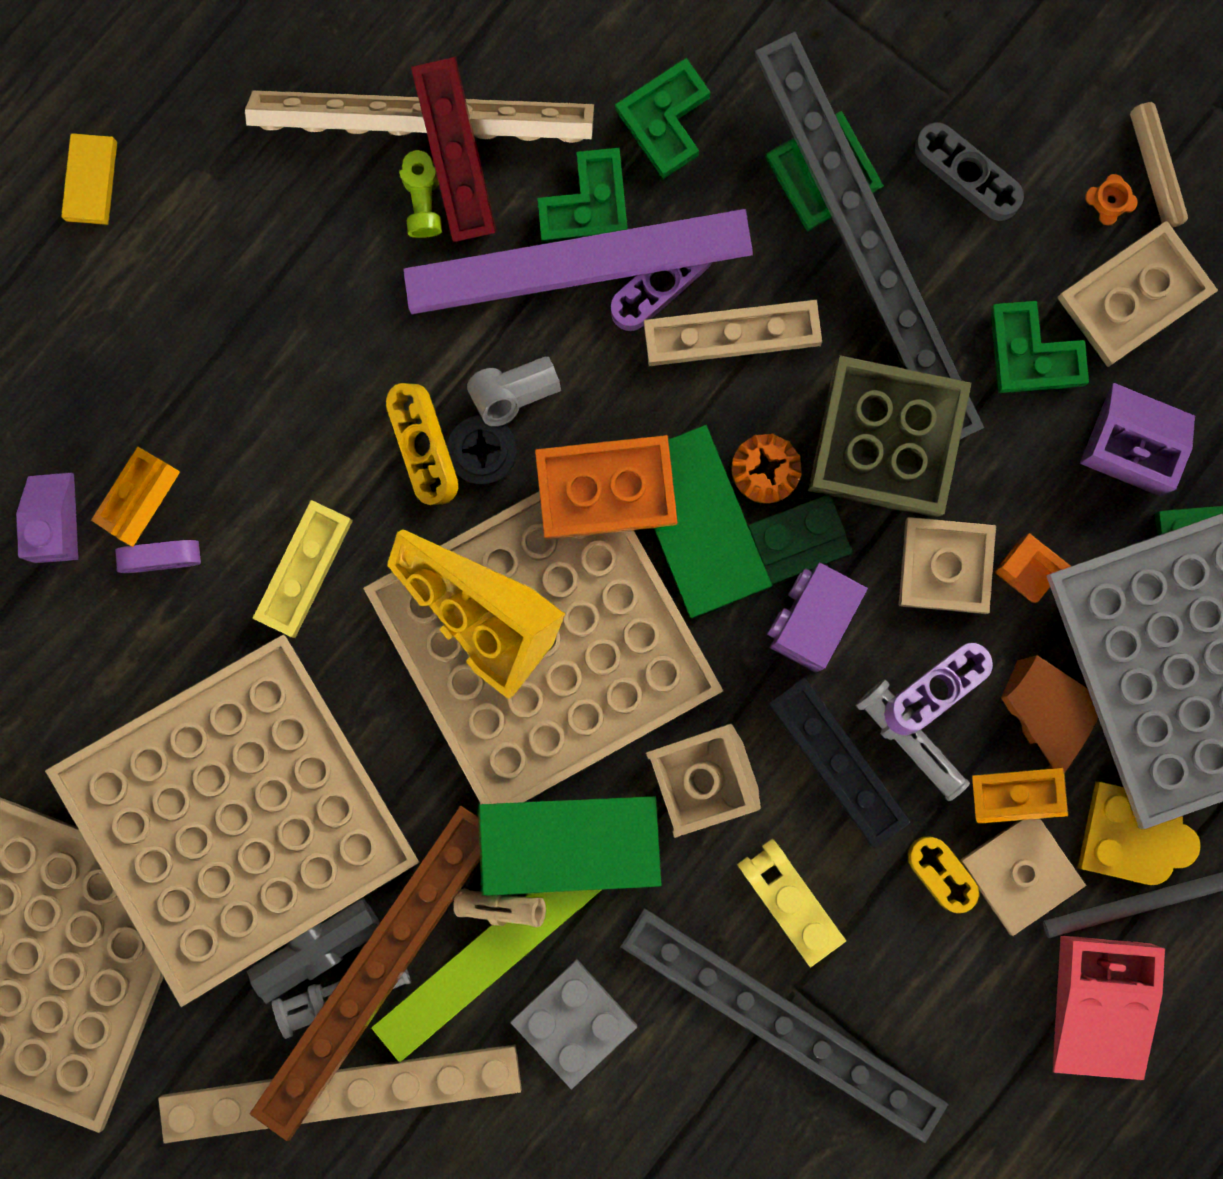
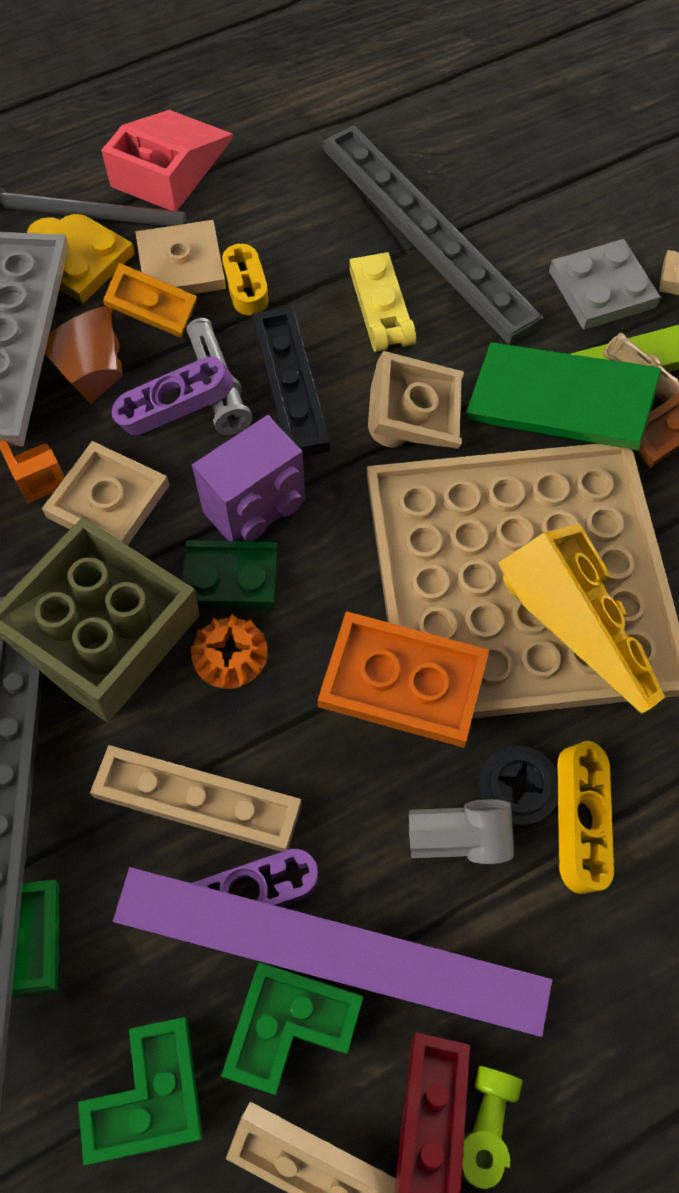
camera: 160 degrees left, 20 degrees down
green tile [653,425,772,619] -> none

